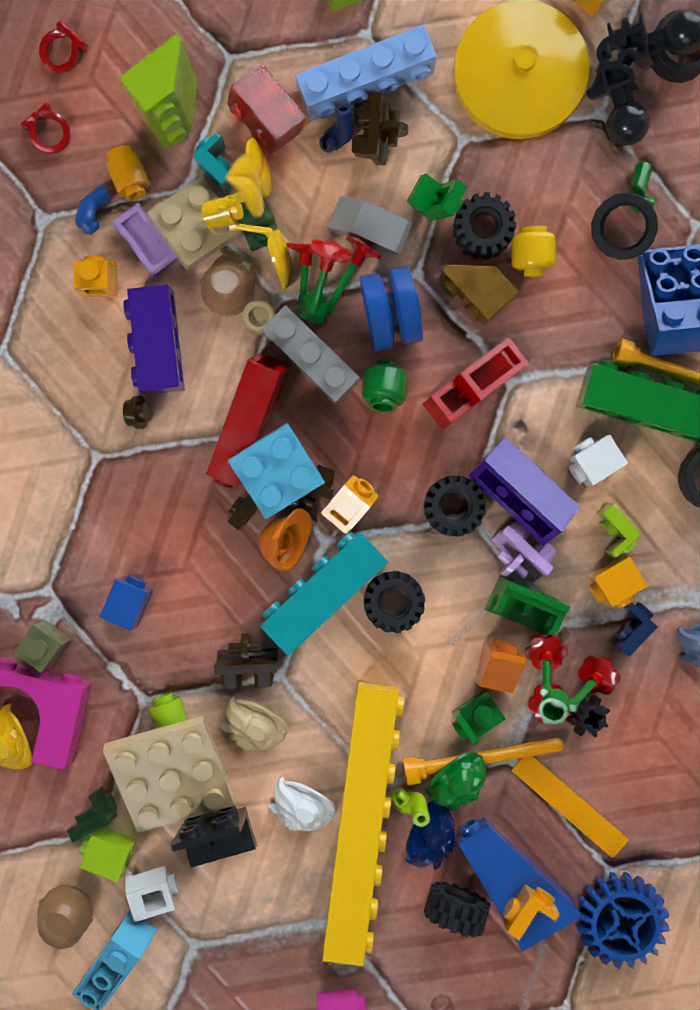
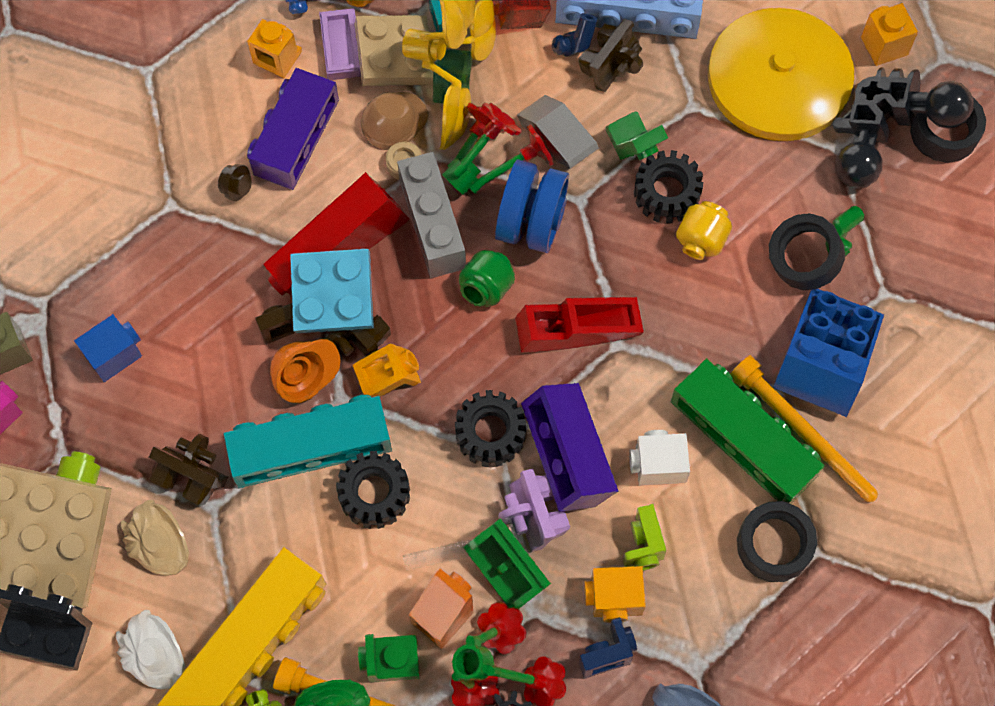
camera: 25 degrees right, 20 degrees down
pearl gold slope [440,265,519,326] -> none

